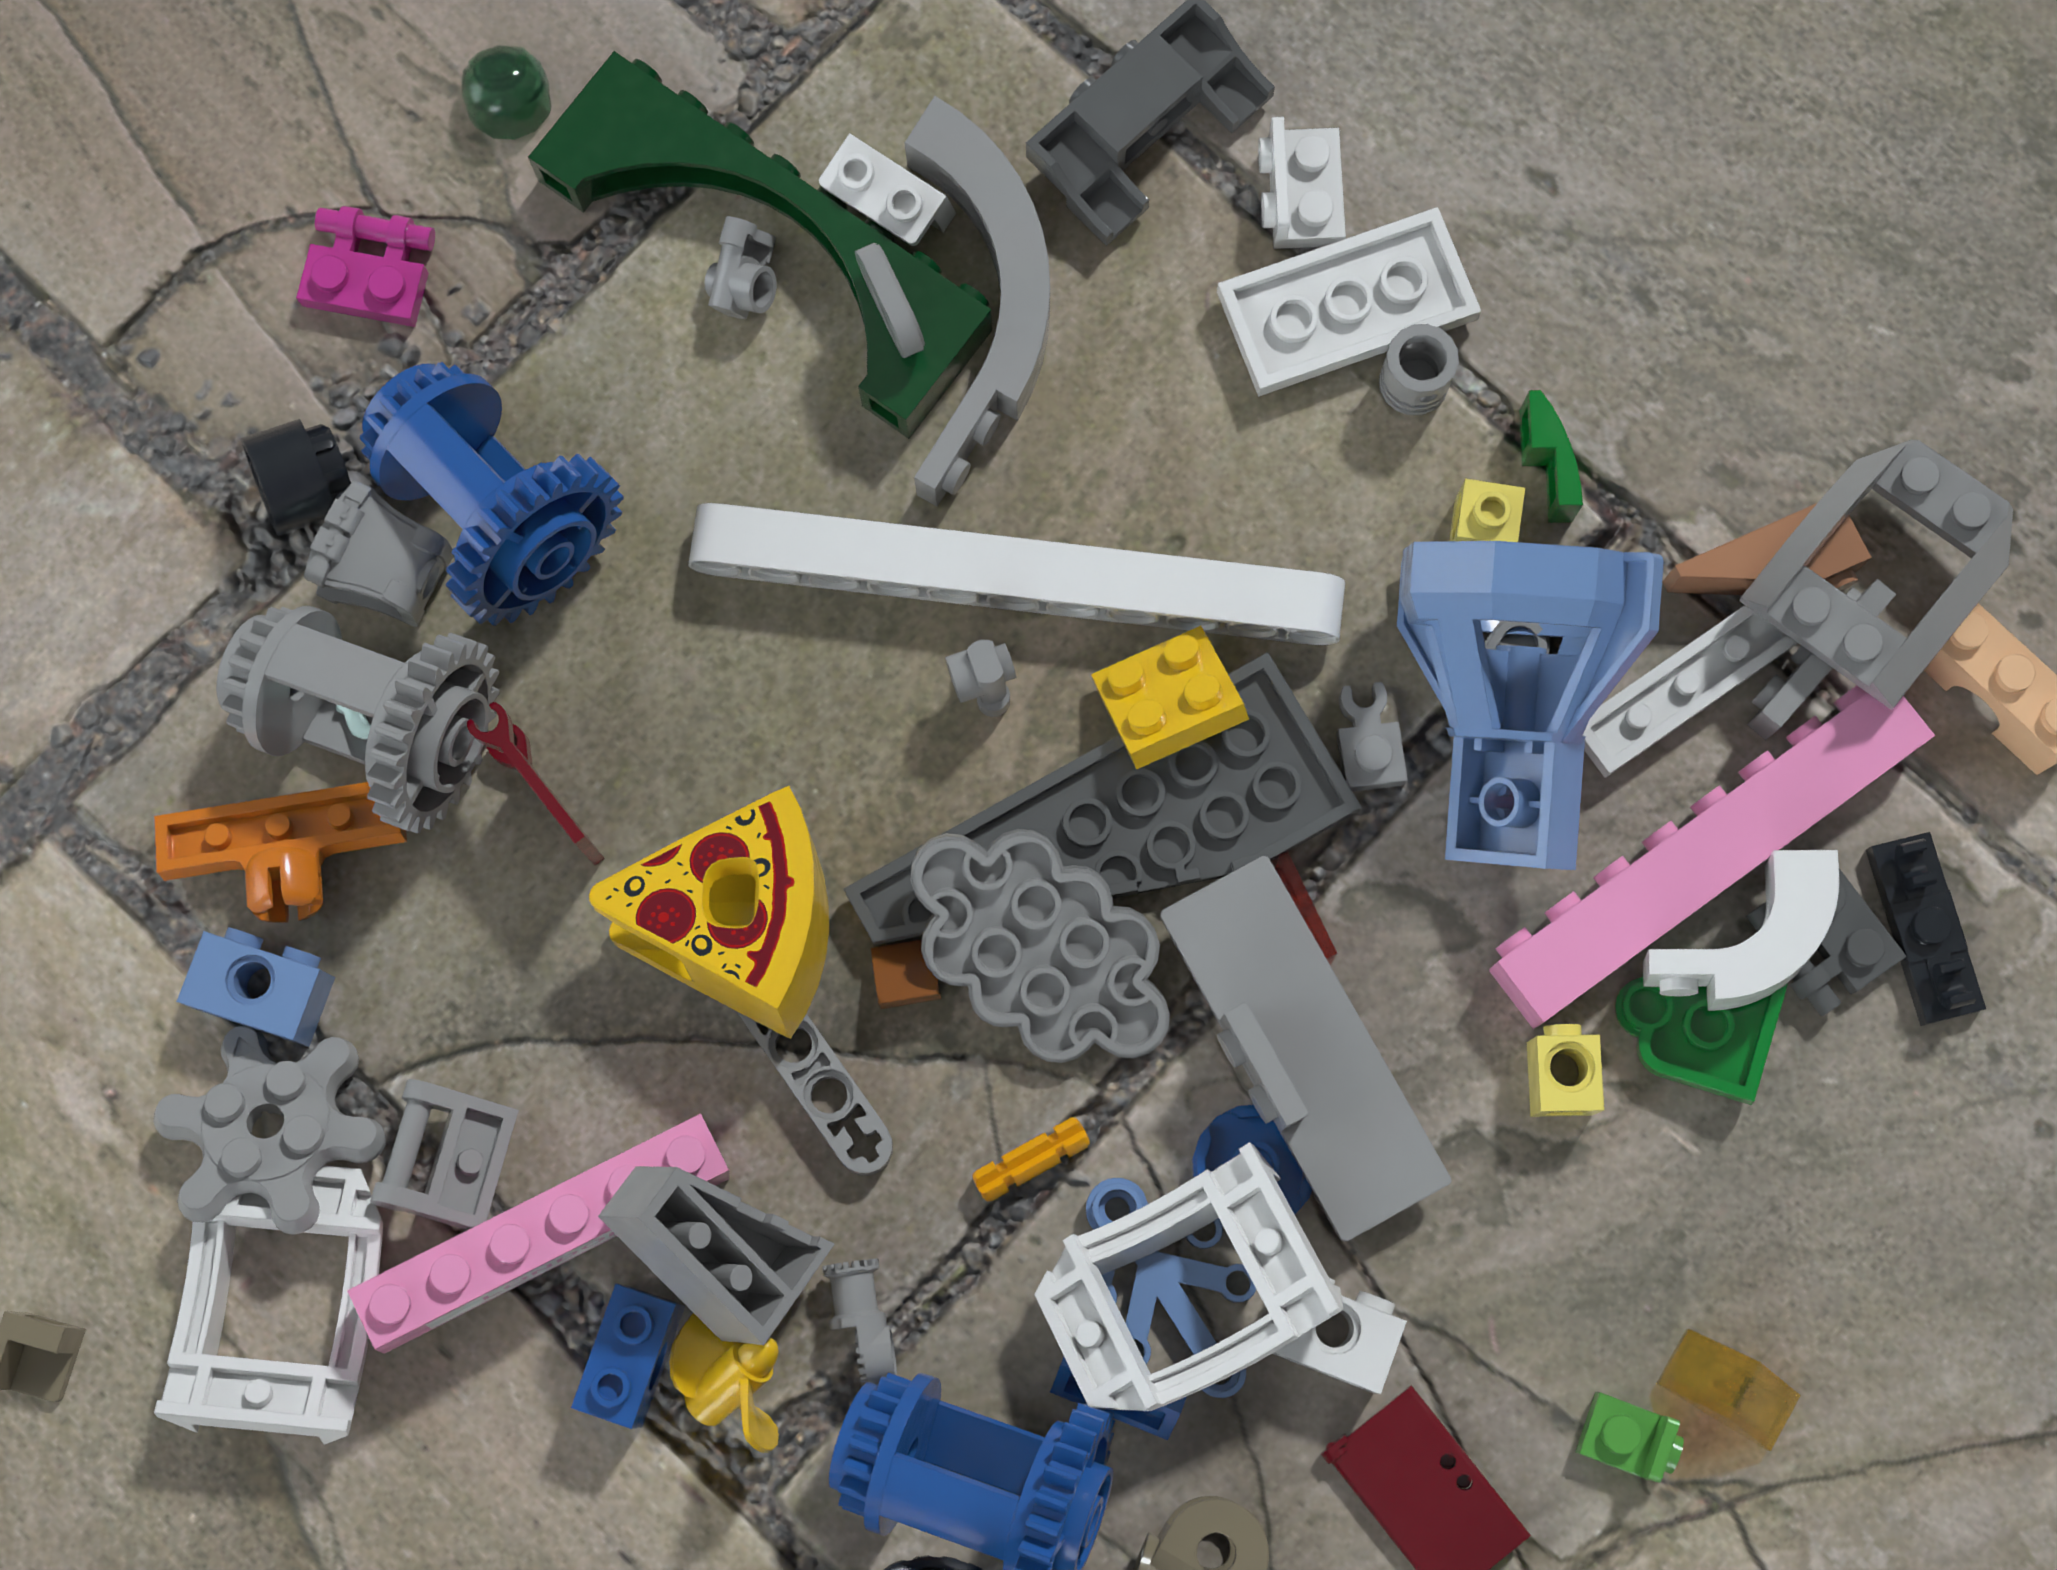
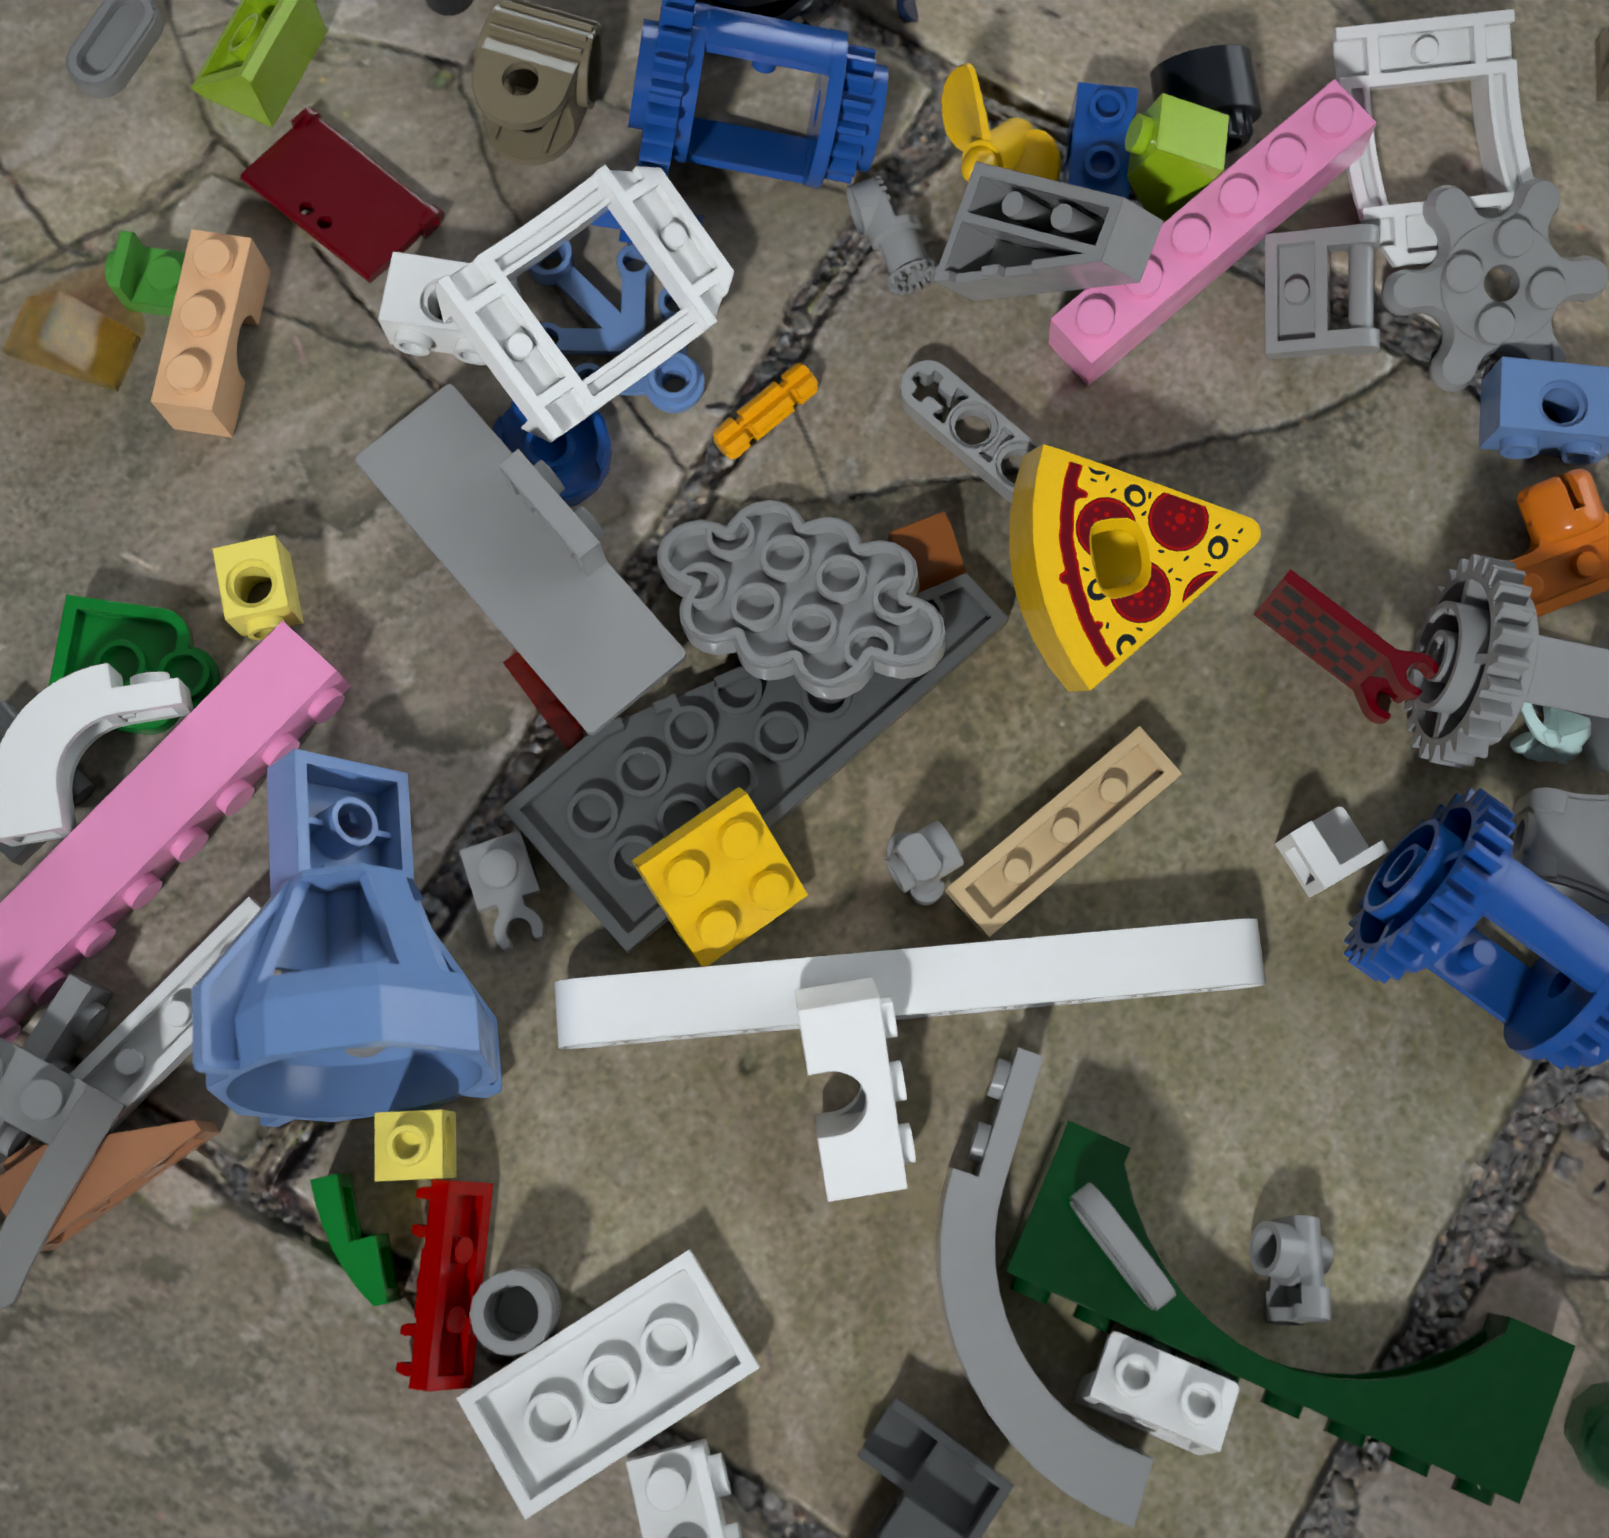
camera: 165 degrees right, 0 degrees up
none -> light nougat arch [150,229,271,438]
none -> red plate [396,1179,493,1392]
none -> white arch [794,977,916,1202]
none -> tan plate [945,726,1182,940]
none -> lime slope [1125,93,1229,224]
none -> black piece [1150,44,1262,155]
none -> white panel [1275,806,1389,898]

